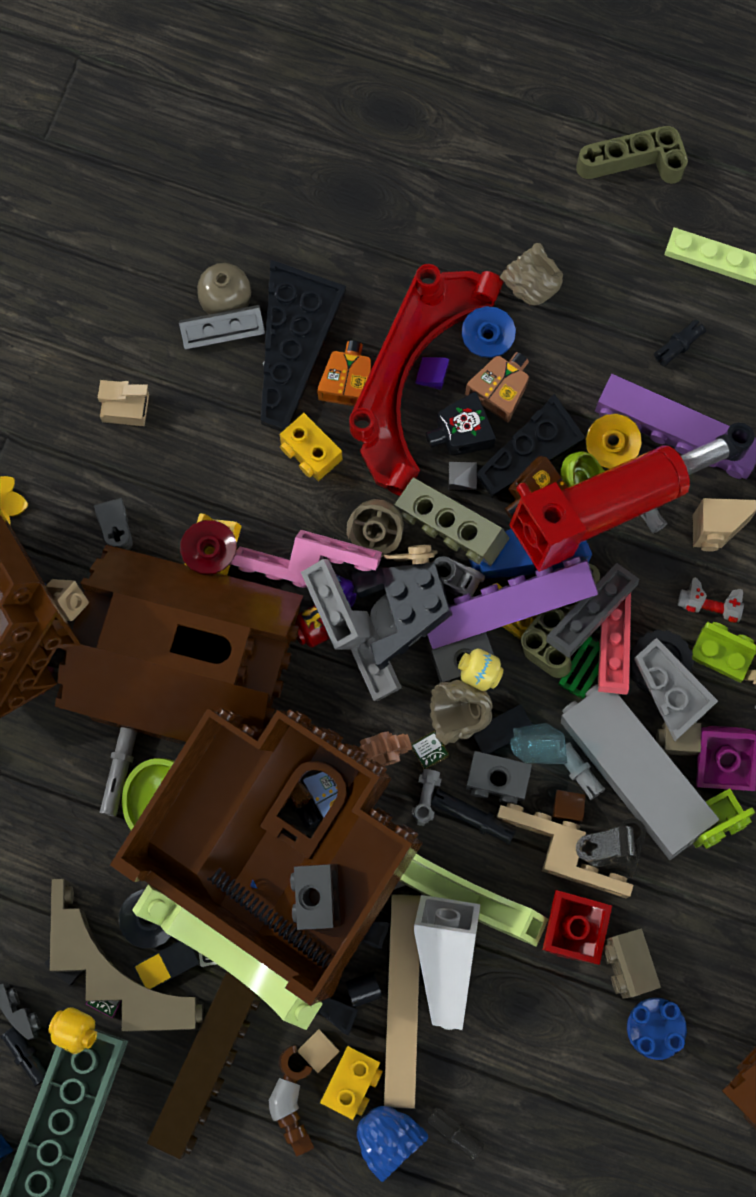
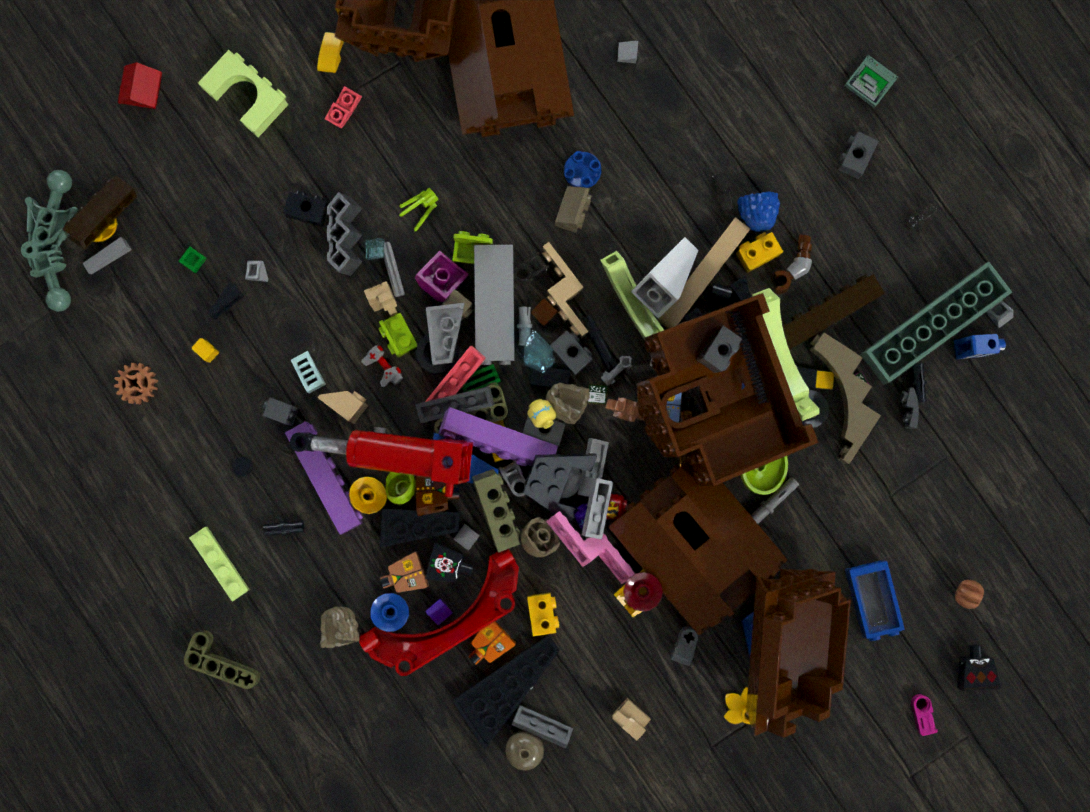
camera: 145 degrees left, 10 degrees up
tan bracket [46,579,89,621] -> none
yellow head [48,1007,97,1054] -> none
tan tile [297,1029,340,1073] -> none
tan plate [384,545,437,564] -> none
red slope [542,890,612,965] -> none
clear smoke piece [576,826,637,867] -> none

